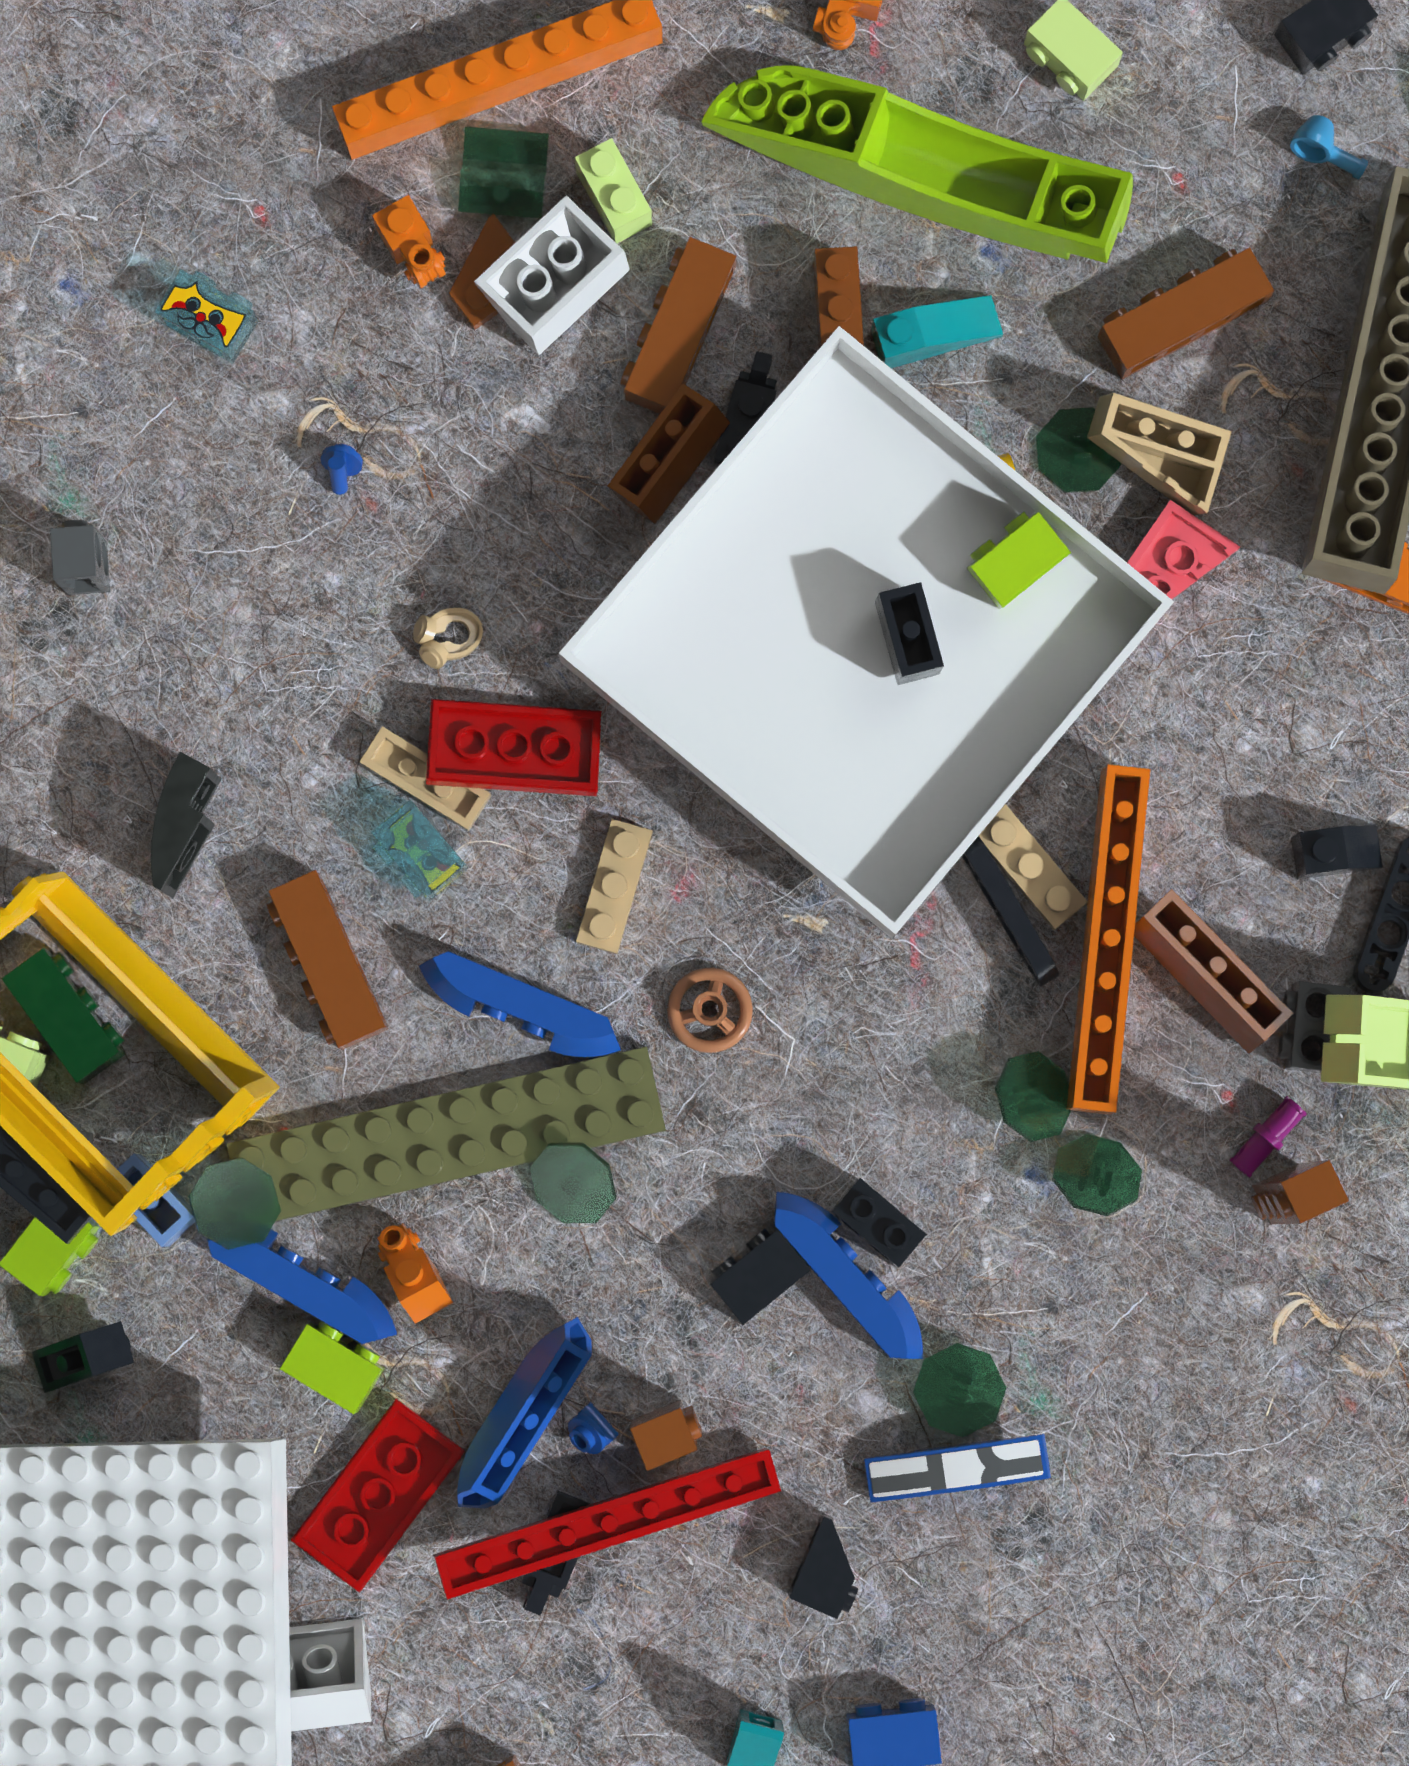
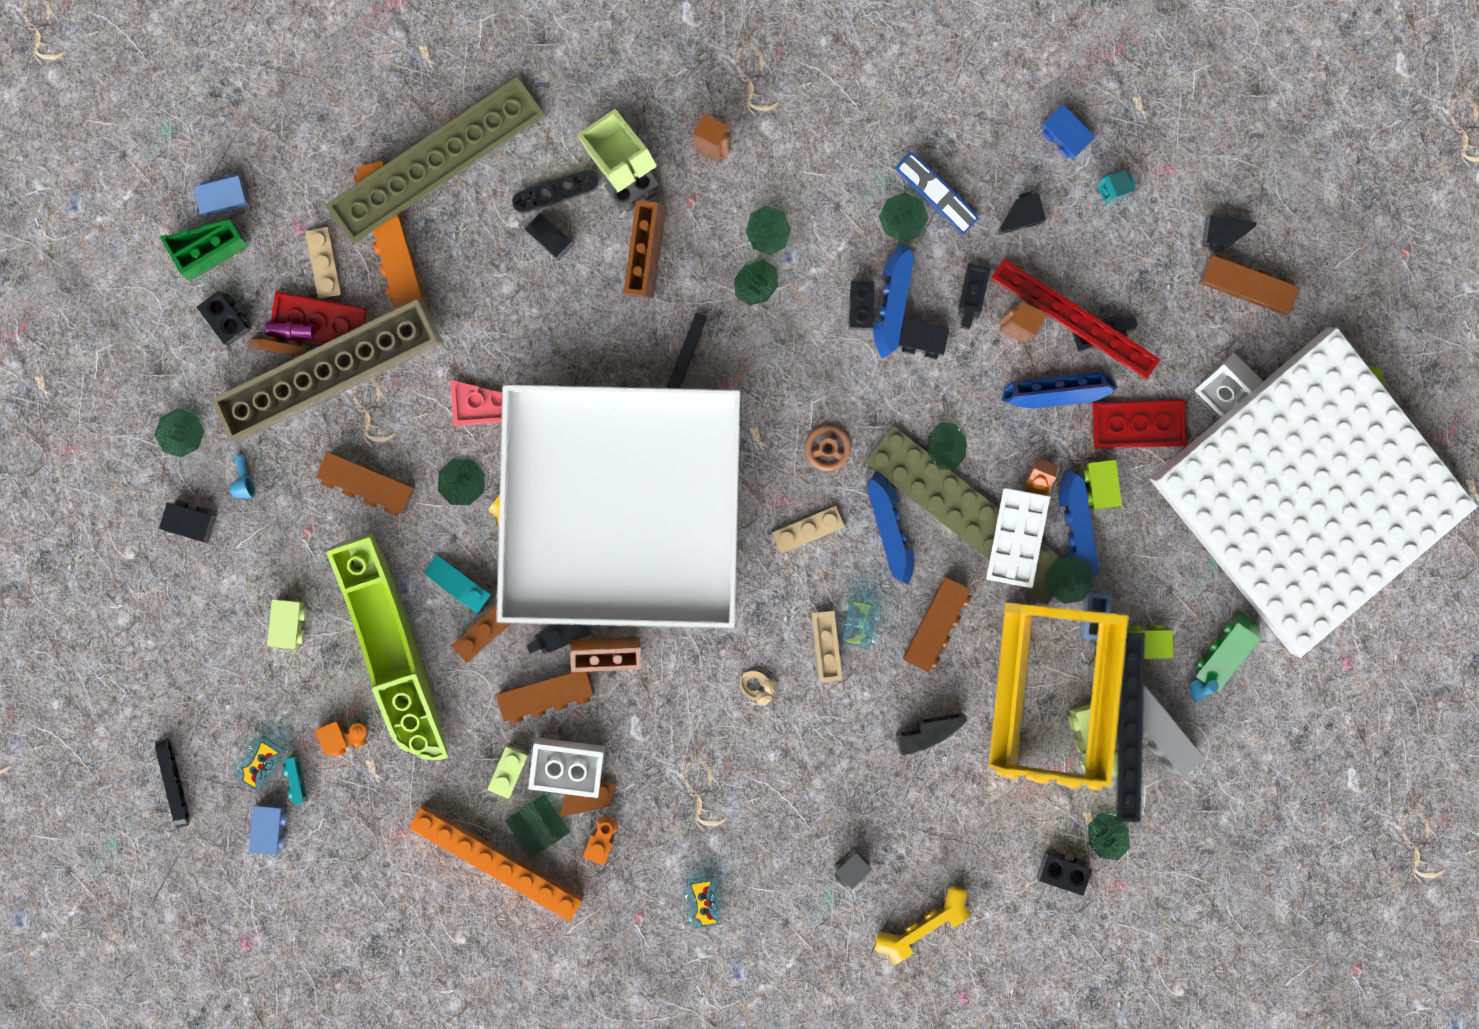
camera: 120 degrees left, 5 degrees up
dark green brick [1,948,125,1085] -> none
black slope [32,1321,134,1393] -> none
blue plate [320,444,363,495] -> none
red tile [426,699,602,797] -> none
blue plate [568,1402,619,1454] -> none
black brick [875,582,944,685] -> none
lime brick [967,512,1071,609] -> none
tan plate [979,804,1088,931] -> none
orange brick [1067,764,1151,1115] -> none
tan wedge [1087,393,1232,515] -> none
magenta pin [1229,1096,1307,1178] -> none
none -> black hinge [958,263,991,330]
none -> white plate [986,487,1050,588]

